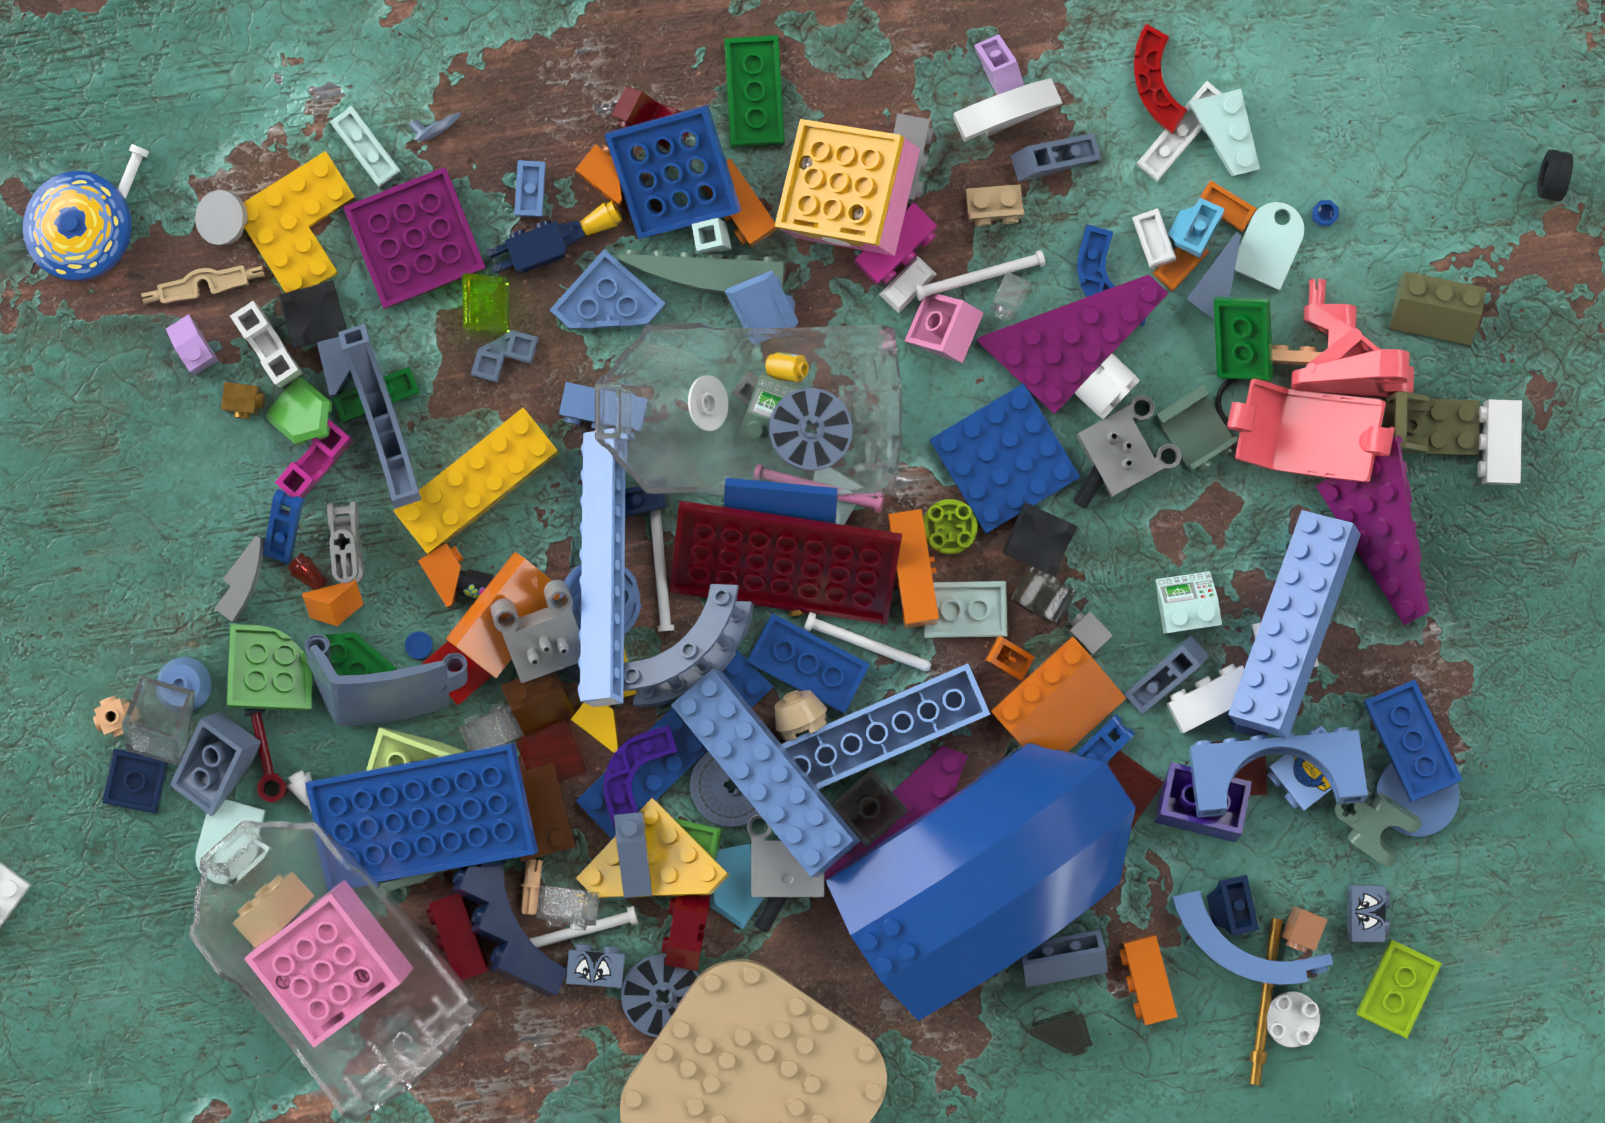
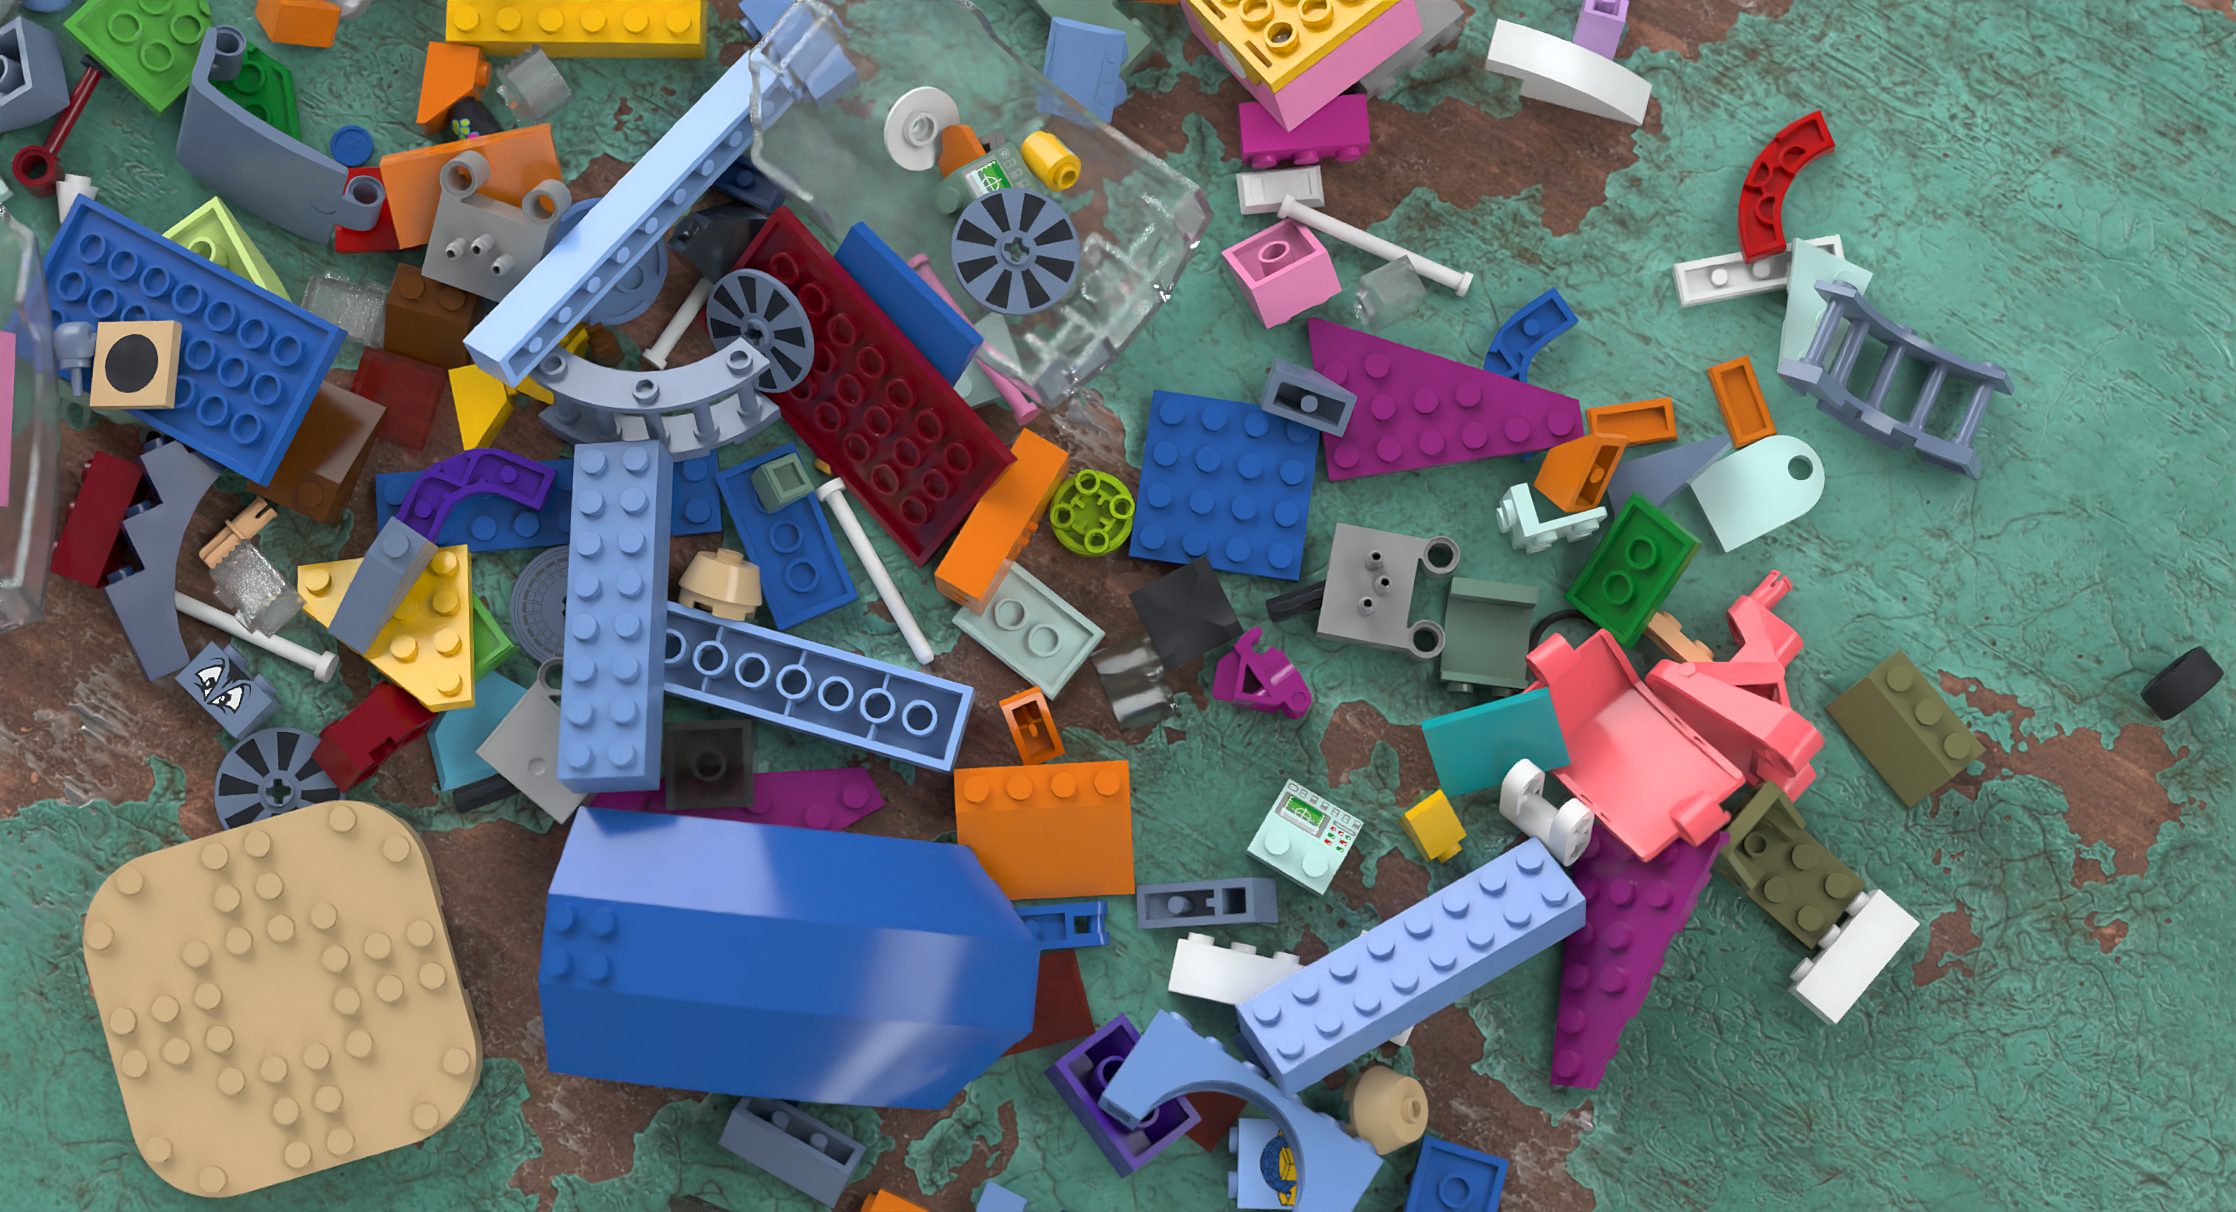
camera: 40 degrees right, 5 degrees down
tan bracket [966,184,1024,227] -> none
sand blue slope [1010,133,1101,182] -> none
light grey brick [1068,611,1113,655] -> none
white brick [1075,354,1140,419] -> none
white tile [1132,208,1176,269] -> none
medium azure slope [1168,198,1224,258] -> none
blue tile [1311,200,1339,227] -> none
none -> sand blue piece [53,321,97,397]
none -> tan tile [89,321,182,410]
none -> clear brick [496,44,574,126]
none -> reddish brown bar [585,321,625,368]
none -> black slope [667,200,769,286]
none -> sand blue piece [707,269,814,393]
none -> sand green slope [750,452,815,513]
none -> orange tile [939,124,986,178]
none -> magenta piece [1212,627,1312,719]
none -> sand blue slope [1261,357,1357,437]
none -> tan cone [1343,1066,1428,1155]
none -> yellow slope [1397,789,1467,864]
none -> teal tile [1421,686,1571,798]
none -> light aqua bracket [1496,483,1607,554]
none -> white connector [1499,758,1594,866]
none -> orange slope [1533,433,1629,513]
none -> sand blue fence [1777,280,2015,480]

